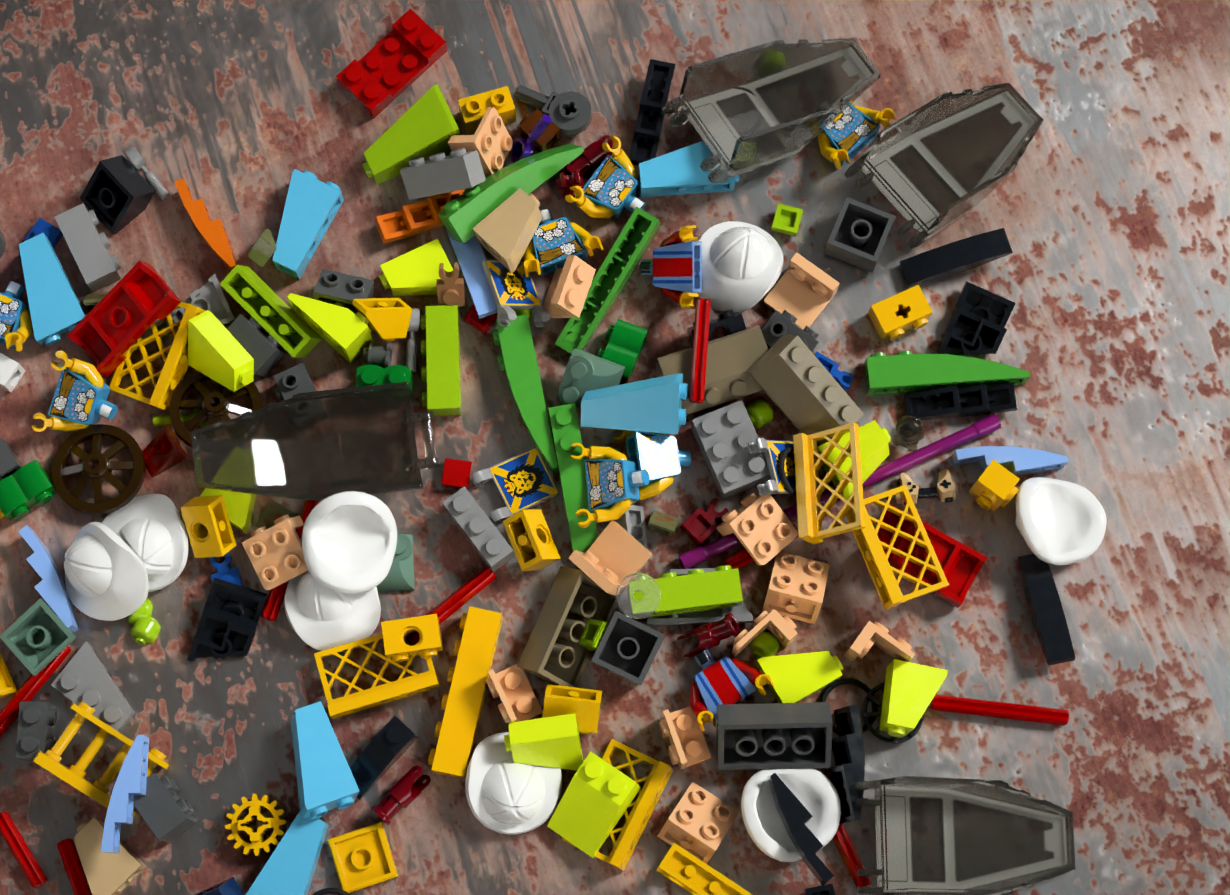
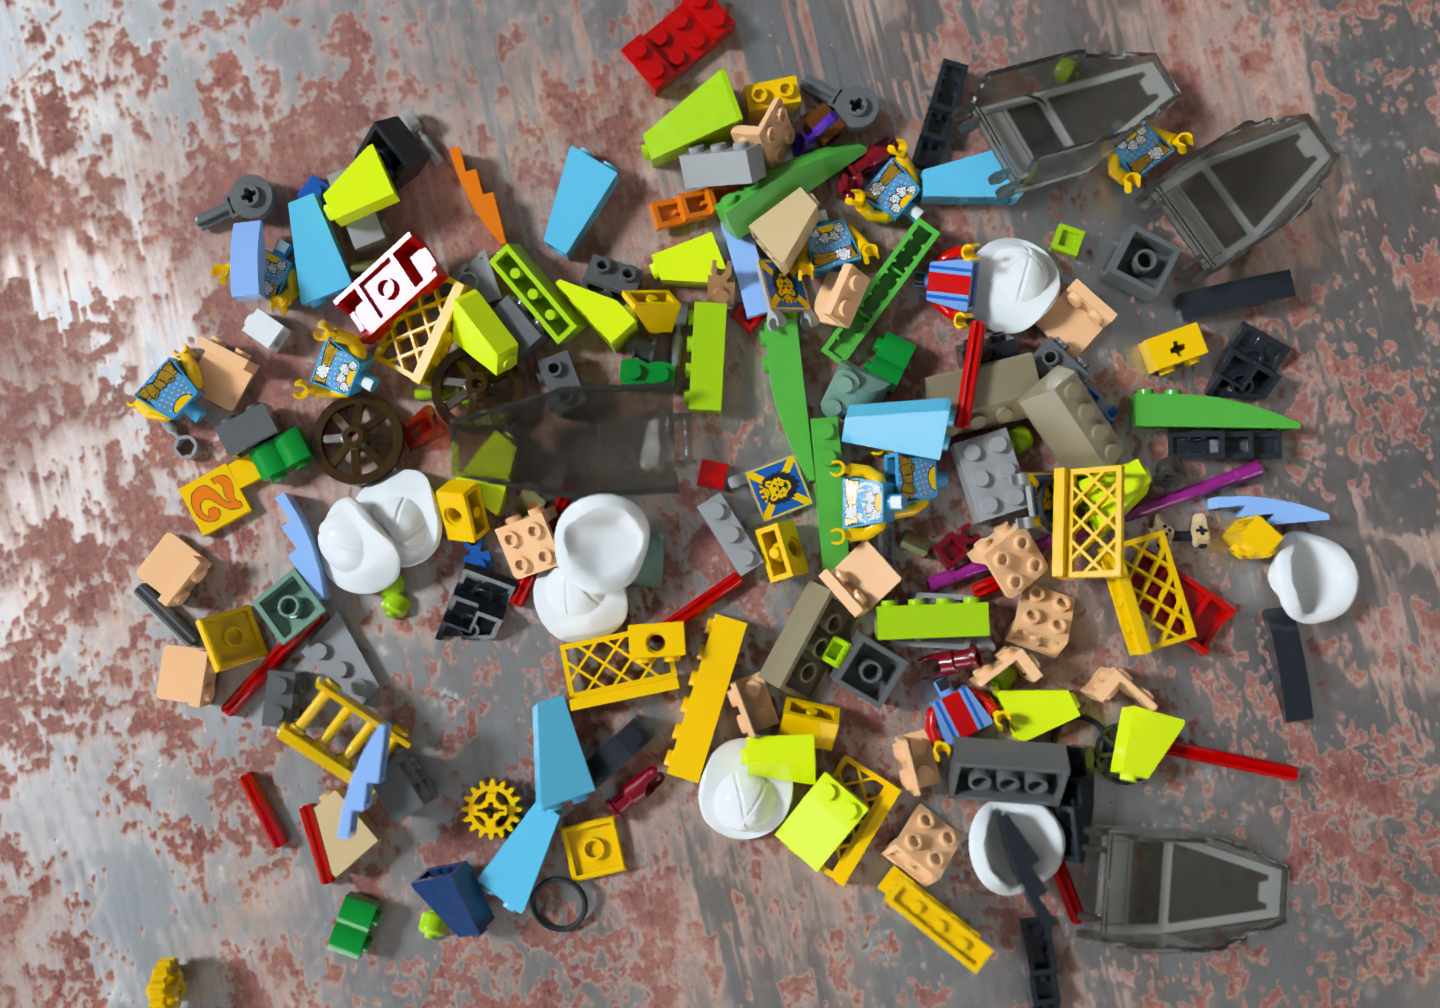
camera: 10 degrees right, 10 degrees up
olive slope [247,228,276,267] -> none
clear piece [616,573,661,619] -> none
none -> neon yellow slope [323,144,400,227]

